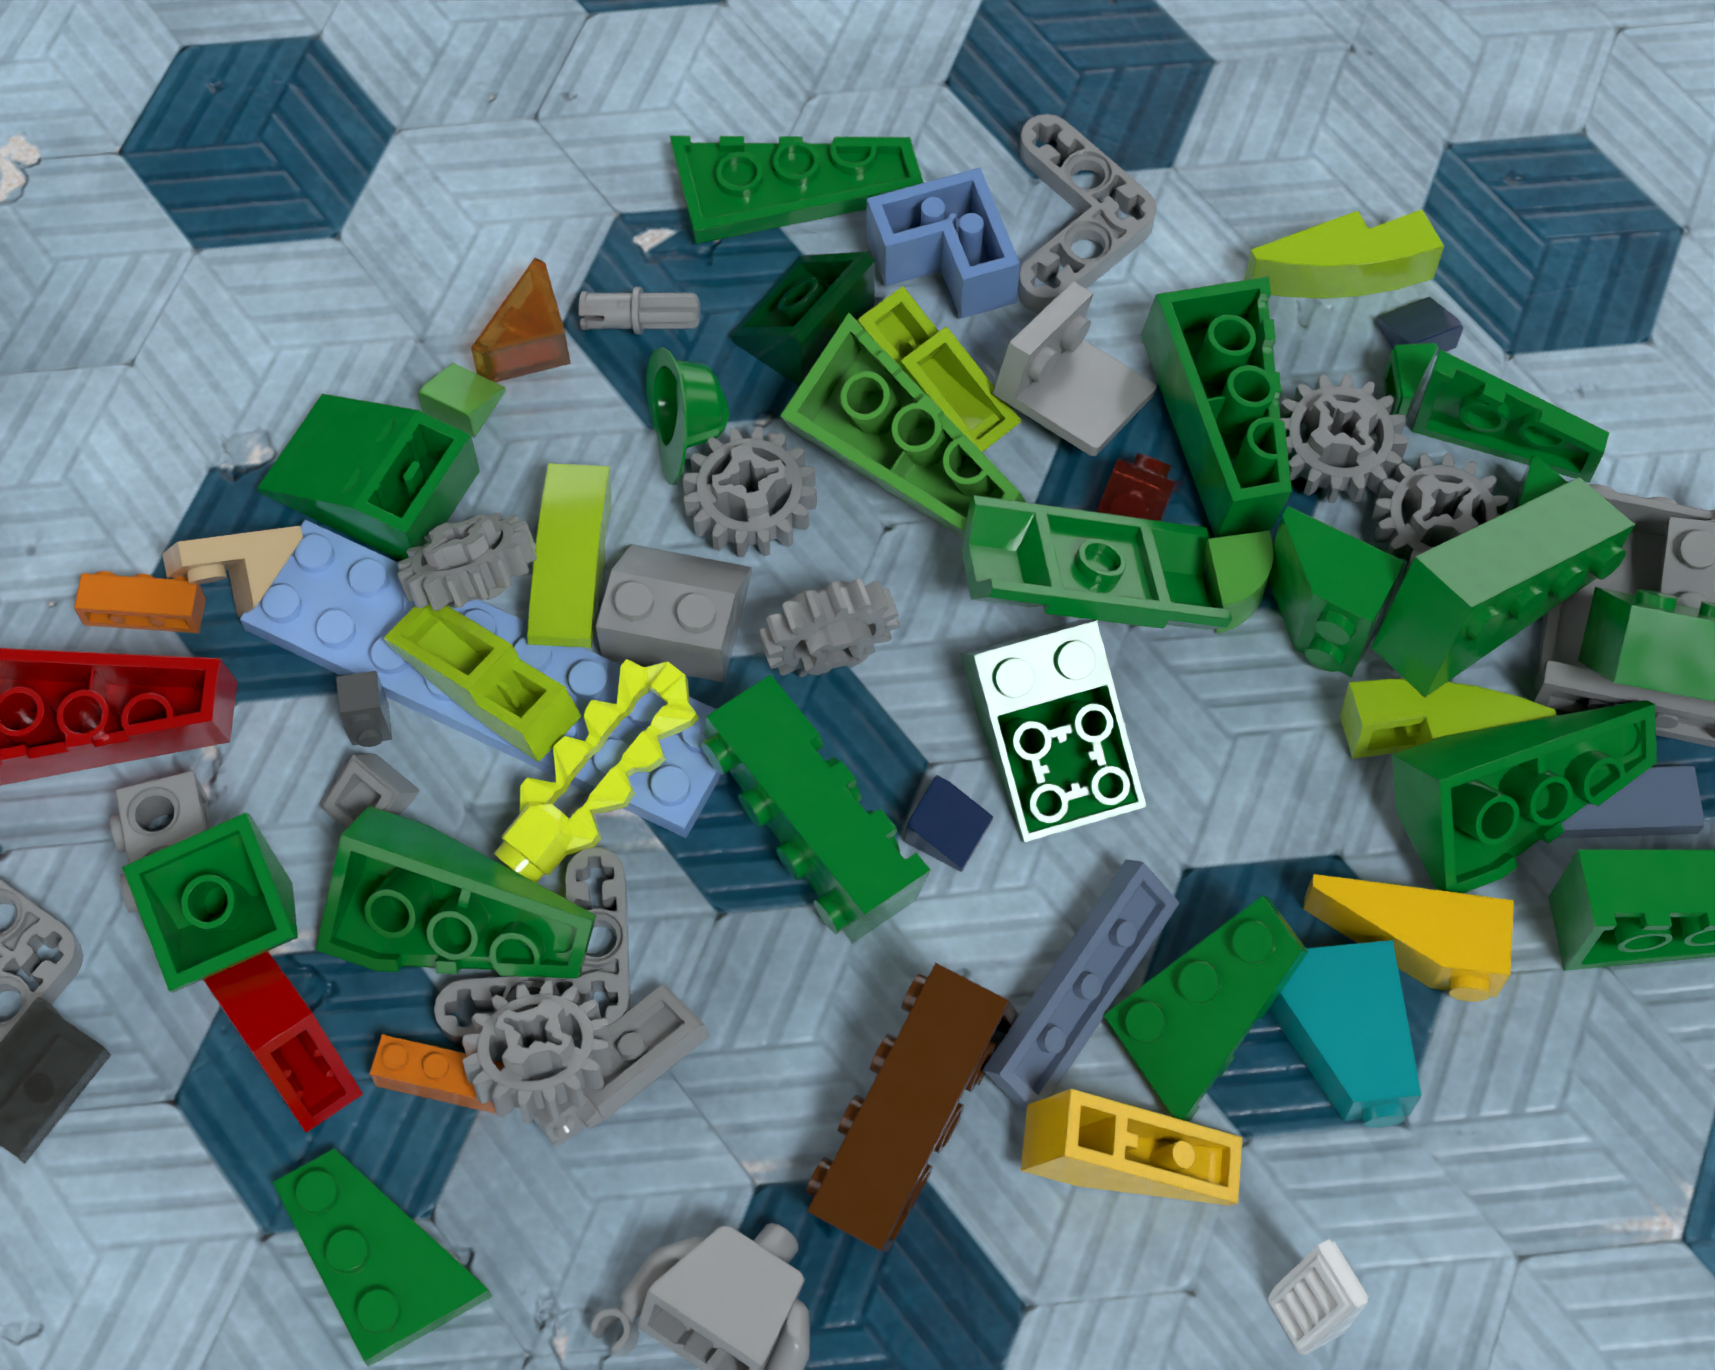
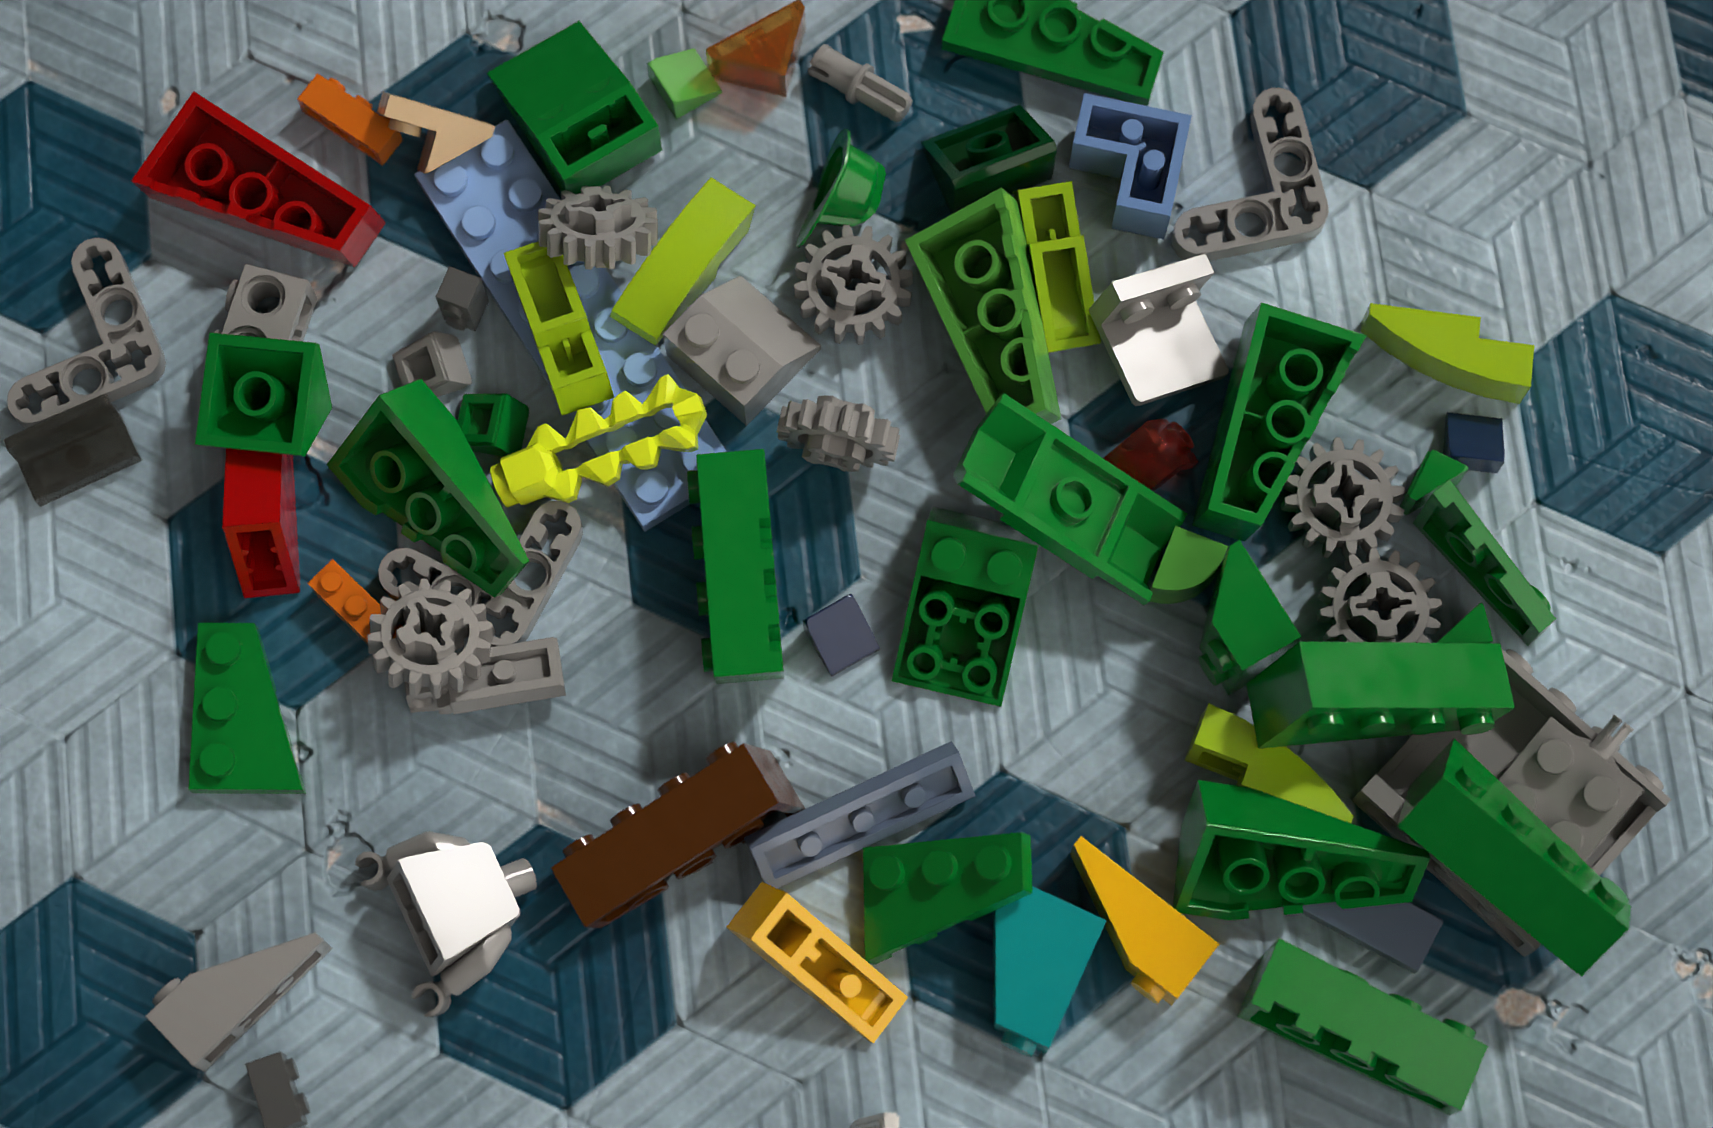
camera: 30 degrees right, 10 degrees up
none -> green slope [457,393,529,457]

